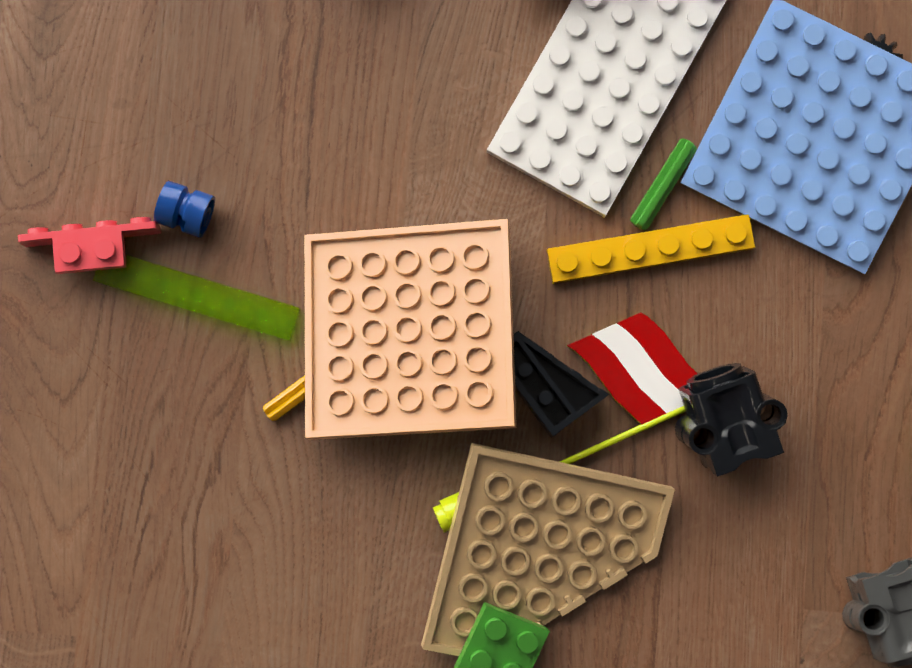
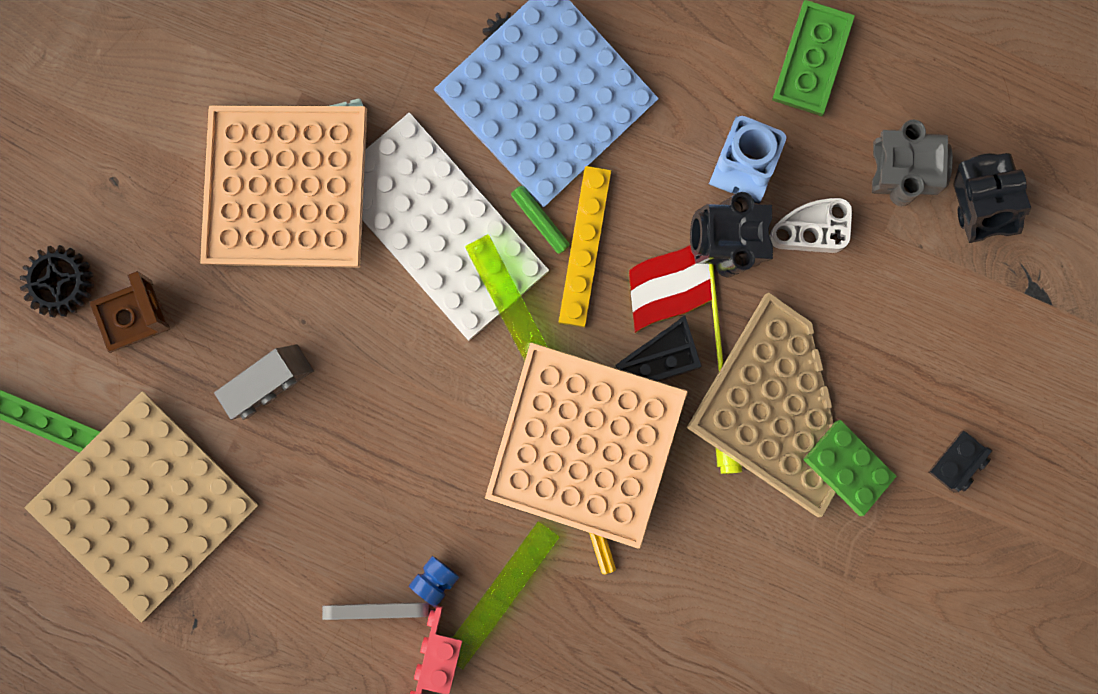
camera: 70 degrees left, 0 degrees up
none -> light grey beam [322,602,429,620]
none -> clear neon green plate [464,234,547,362]
none -> light blue piece [709,116,786,204]
none -> white beam [769,198,852,253]

